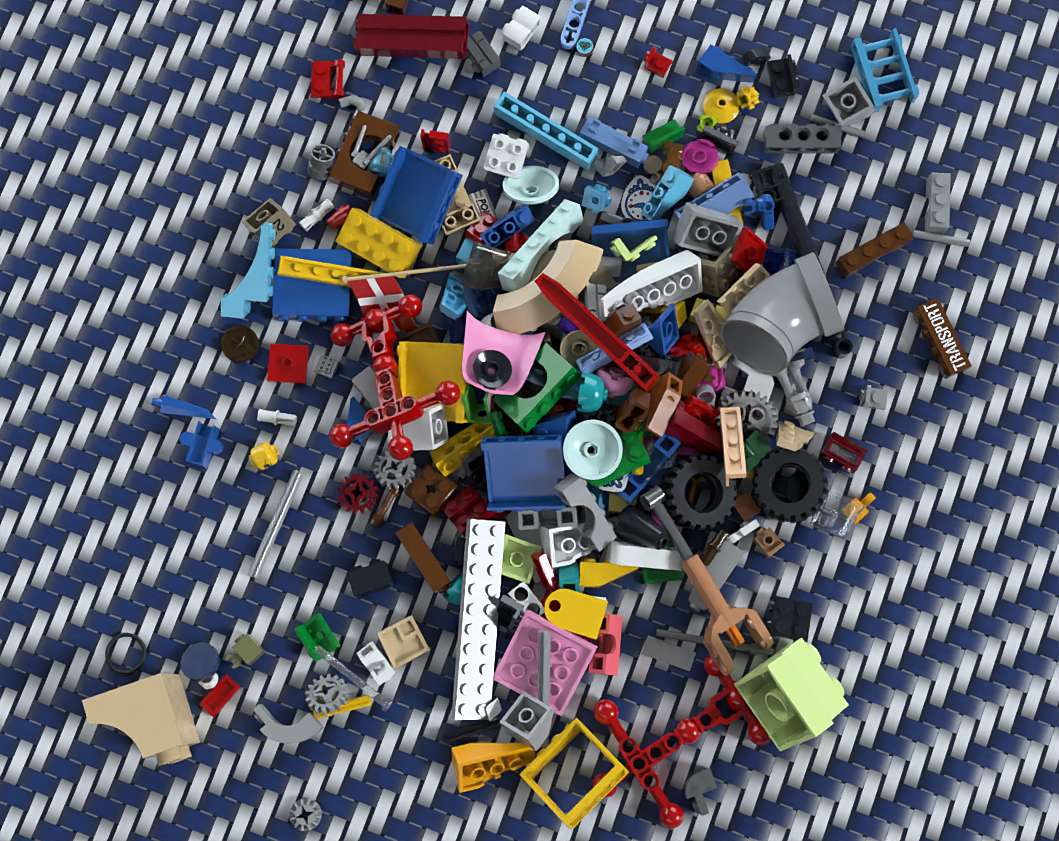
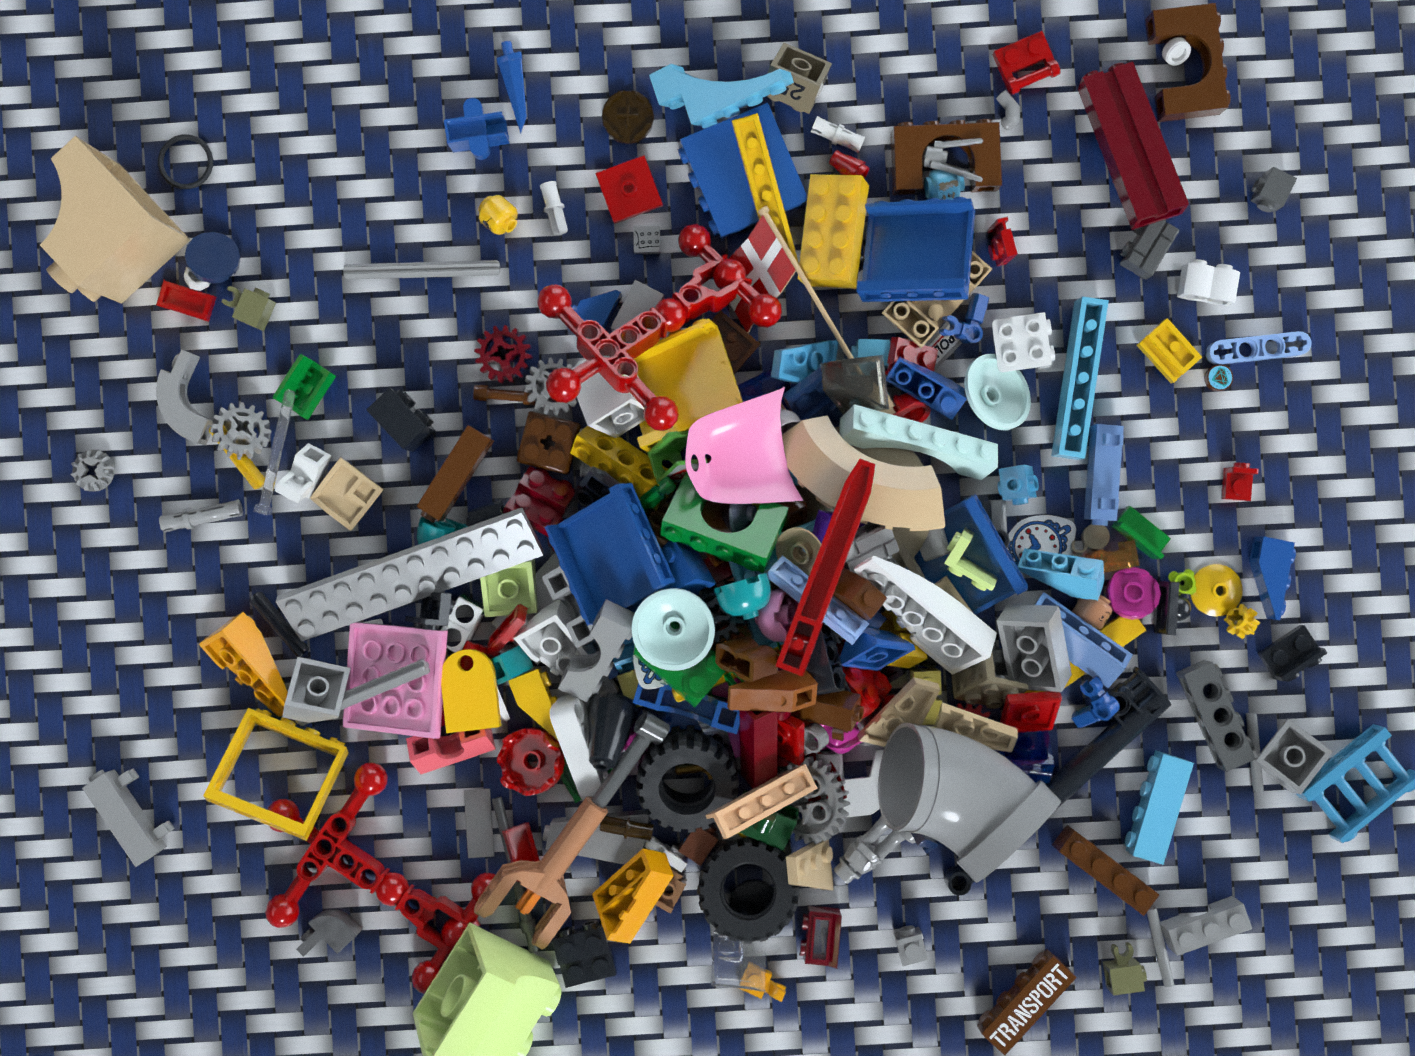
camera: 65 degrees right, 10 degrees up
dark grey wheel [307,144,335,180] -> none
black dish [473,350,512,388] -> none
white sticker [486,698,502,721] -> none
light grey bracket [593,155,627,177] -> none
black beam [742,49,771,66] -> none
none -> light grey pin [159,499,243,533]
none -> red plate [497,727,565,796]
none -> red tile [502,822,540,882]
none -> light orange wedge [592,848,674,944]
none -> blue bar [939,293,989,344]
none -> olive brick [1103,942,1147,996]
none -> medium azure brick [1125,750,1194,865]
none -> yellow plate [1136,318,1202,383]

